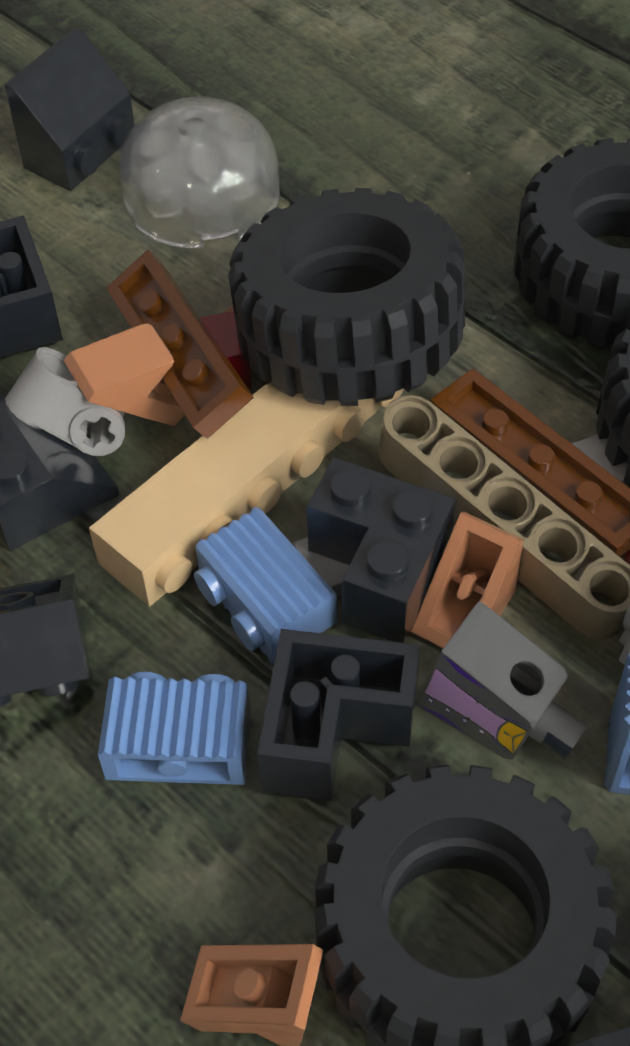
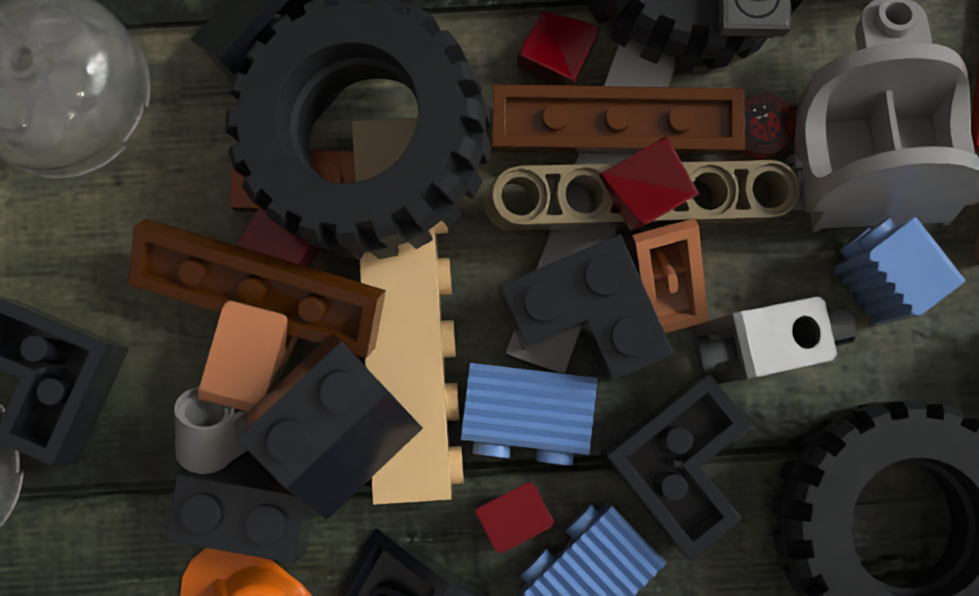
camera: 50 degrees left, 30 degrees up
none -> black slope [234,333,423,520]
none -> dark red slope [475,482,554,554]
none -> dark red slope [517,11,600,86]
none -> dark red slope [599,137,699,231]

